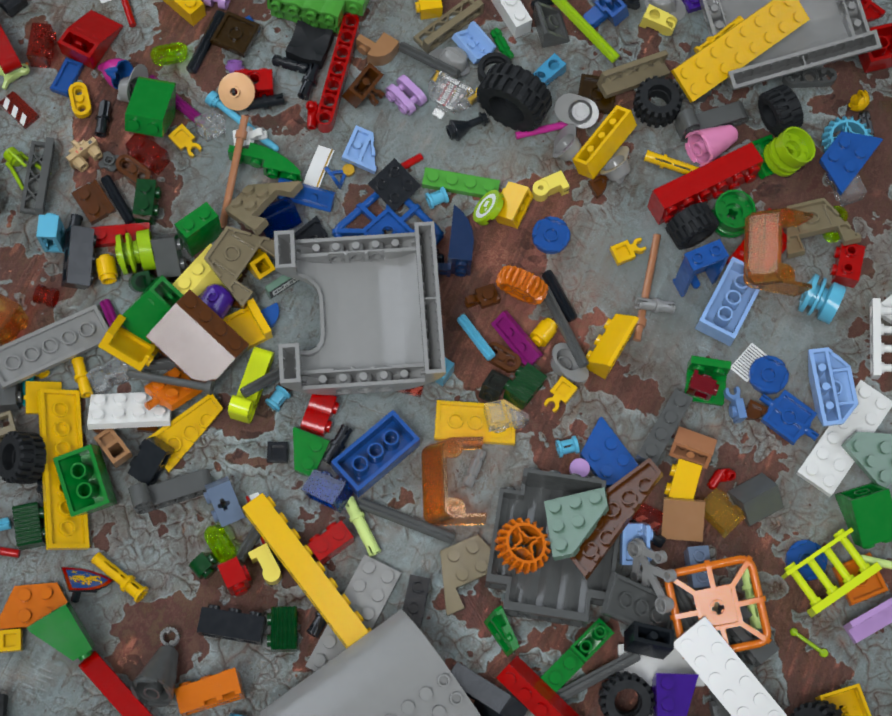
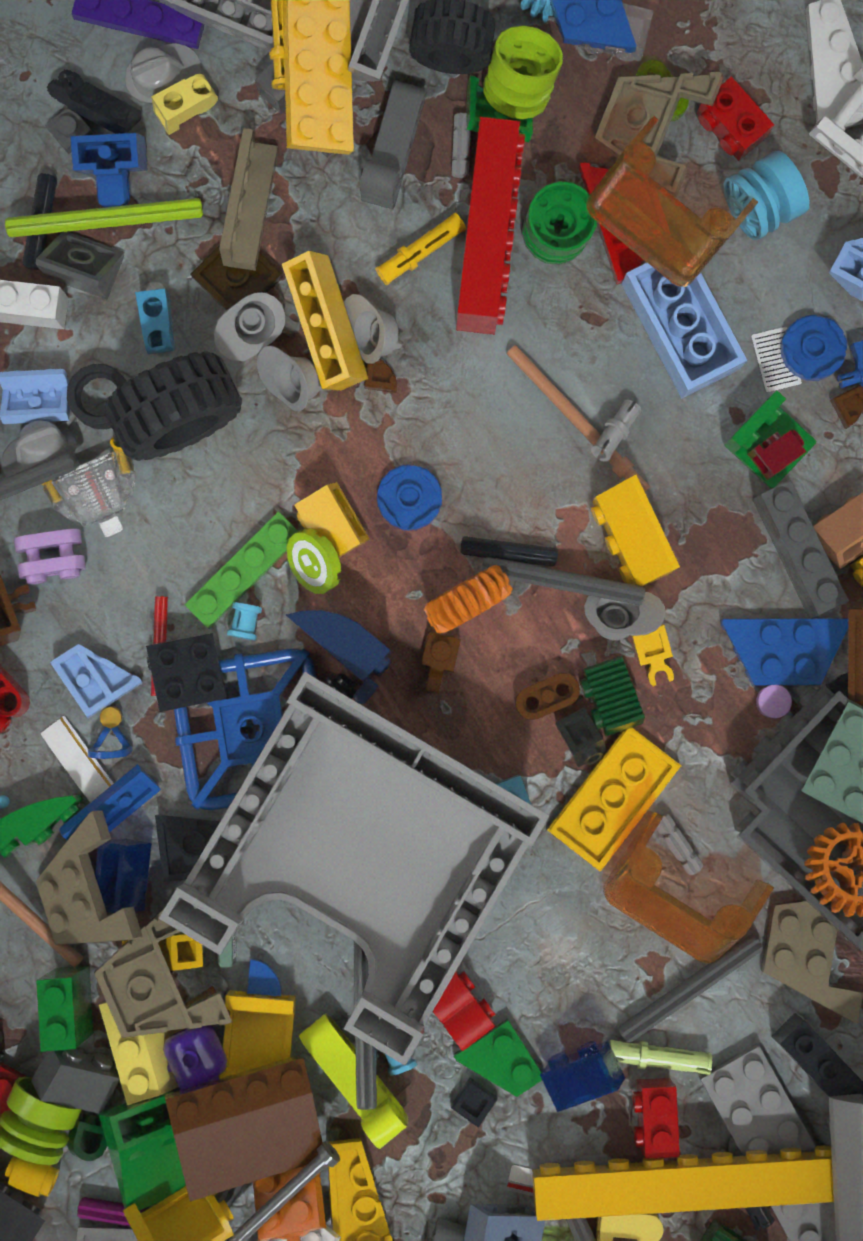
camera: 55 degrees left, 15 degrees up
black pin [322,424,353,465] -> none
blue brick [331,410,420,498] -> none
black piece [446,112,489,141] -> none
medium azure axle [457,314,496,361] -> none
clear slope [483,399,529,433] -> none
green axle [490,28,514,60] -> none
magenta plate [491,310,543,365] -> none
dark pink bar [515,122,568,139] -> none
yellow brick [530,318,558,347] -> none
light yellow leg [532,170,570,202] -> none
medium azure bush [555,435,580,458] -> none
yellow plate [609,238,647,266] -> none
black tyre [633,76,683,128] -> none
black tyre [665,202,719,250] -> none
blue door [673,239,729,297] -> none
bright pink cone [685,125,738,167] -> none
medium blue plate [723,386,747,424] -> none

